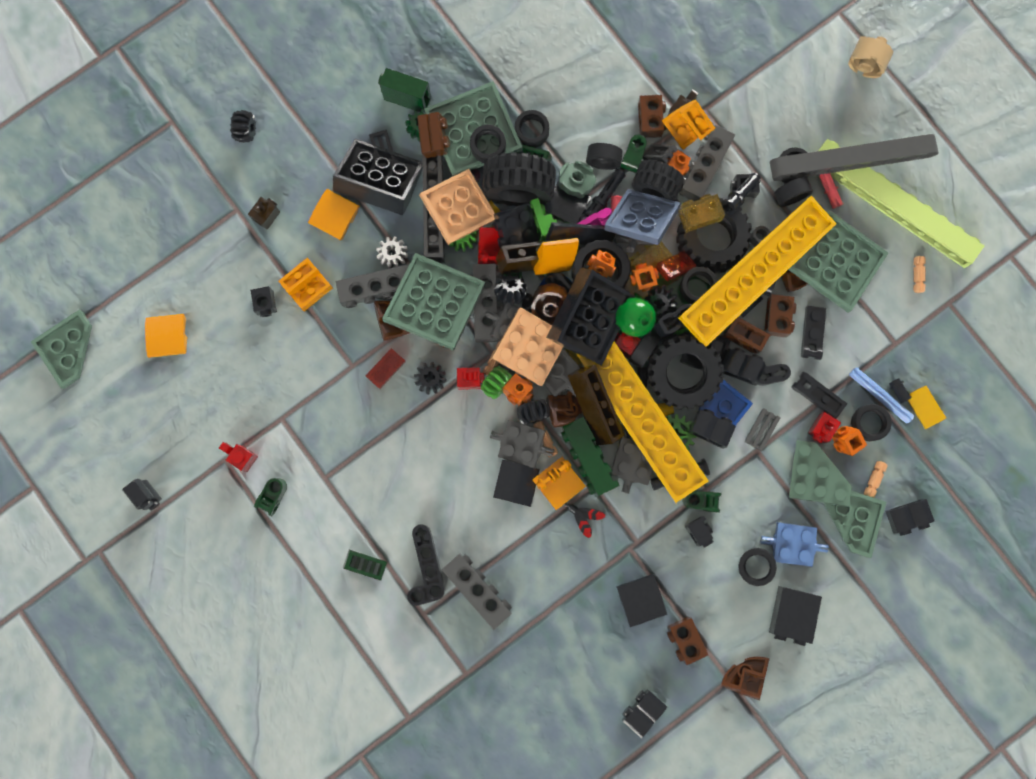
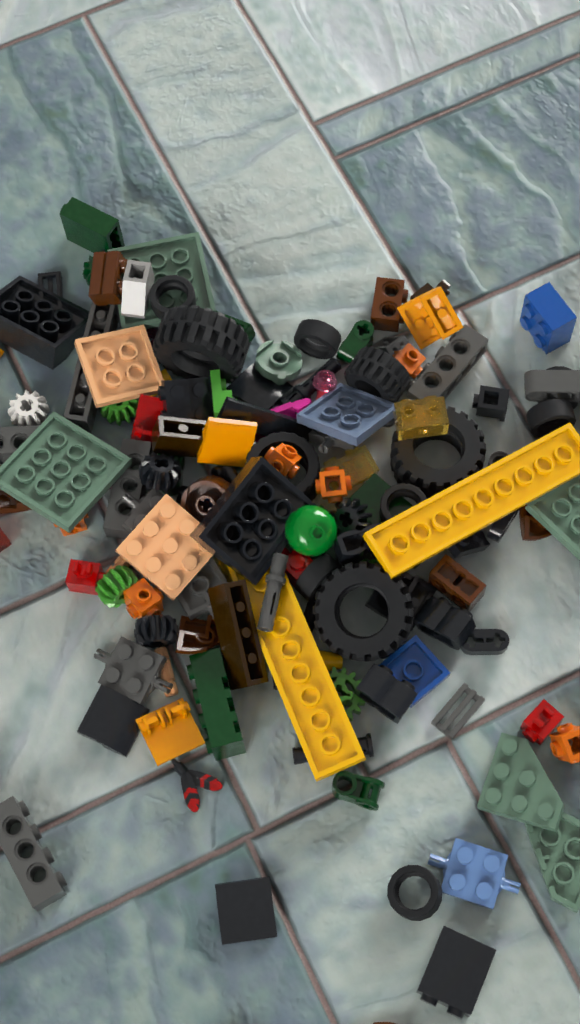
camera: 15 degrees right, 15 degrees down
black gear [414,362,447,395] -> none
black tyre [515,110,549,148] -> none
dark grey plate [611,437,653,494] -> none
clear red plate [655,251,696,281] -> none
reddish brown brick [667,616,709,665] -> none
black brick [685,516,714,548] -> none
black pin [720,173,761,216] -> none
reddish brown brick [764,294,797,338] -> none
black plate [791,372,848,419] -> none
black plate [801,306,826,360] -> none
none -> light grey slope [121,260,155,319]
none -> dark grey pin [257,553,289,632]
none -> clear pink plate [313,370,337,392]
none -> blue brick [520,282,577,354]

